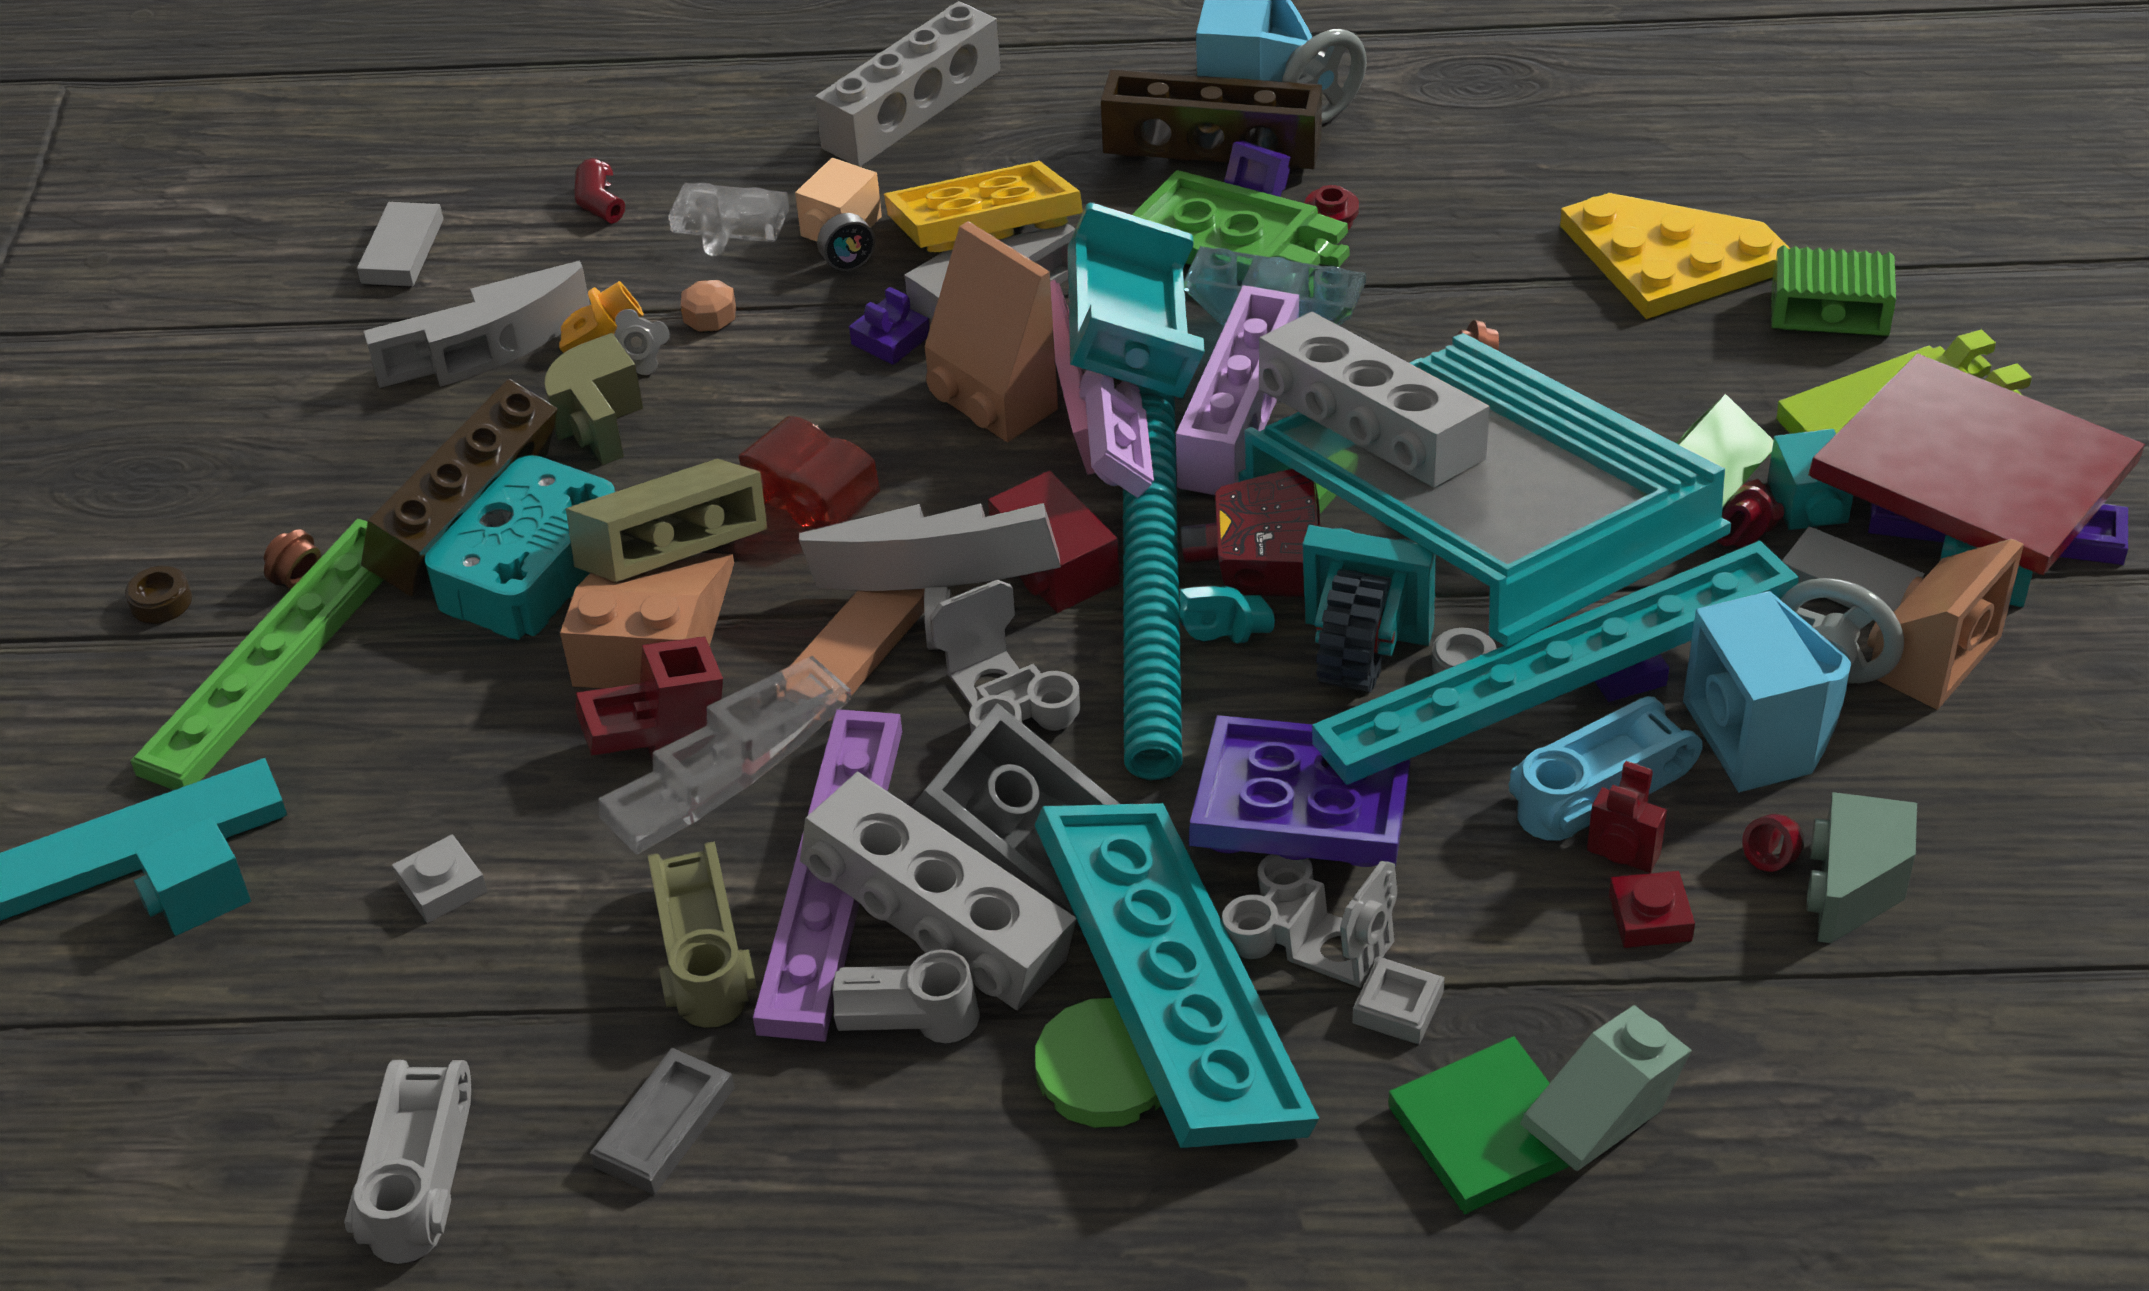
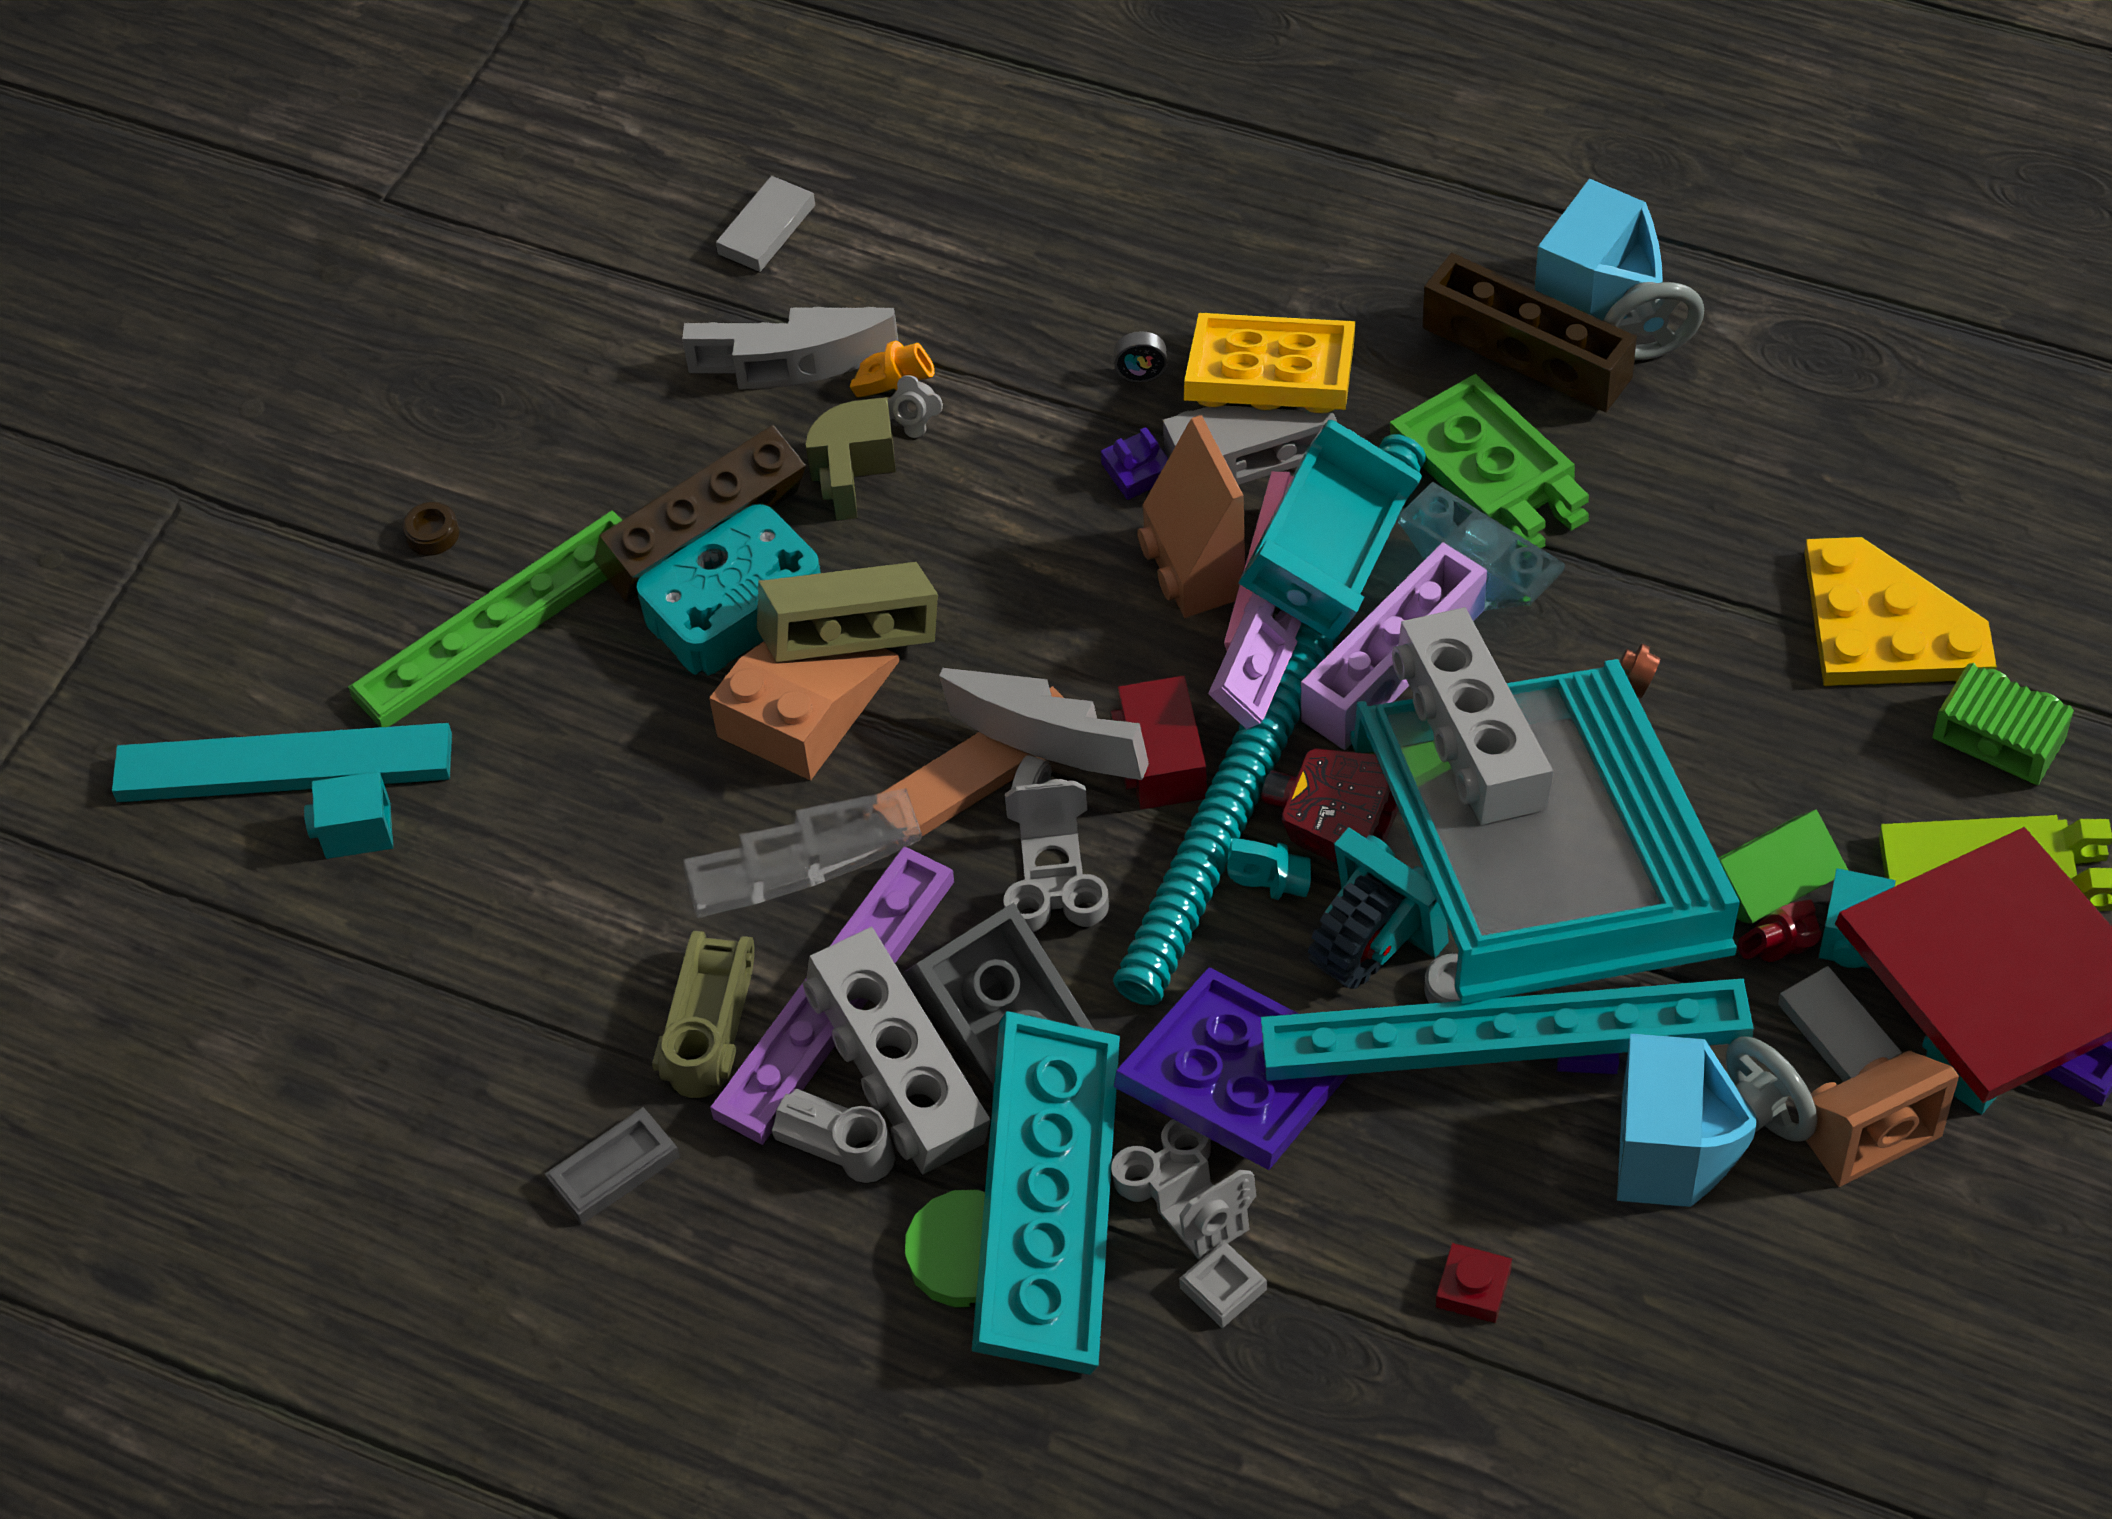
camera: 25 degrees right, 10 degrees up
copper plate [263,529,321,589] -> none
light grey piece [344,1060,471,1264] -> none
light grey plate [392,834,487,923] -> none
dark red arm [574,158,625,223] -> none
dark red brick [575,636,723,764] -> none
clear plate [669,183,789,256] -> none
nougat tile [681,280,736,332] -> none
clear red brick [738,416,880,529] -> none
light nougat brick [795,158,882,242] -> none
light grey brick [815,1,1000,167] -> none
dark purple tile [1224,141,1290,197] -> none
dark red plate [1304,185,1359,230] -> none
green tile [1388,1036,1570,1215] -> none
medium azure piece [1508,696,1702,840] -> none
sand green slope [1520,1005,1692,1171] -> none
dark red plate [1587,761,1667,873] -> none
dark red hinge [1742,814,1804,872] -> none
sand green slope [1806,792,1917,943] -> none

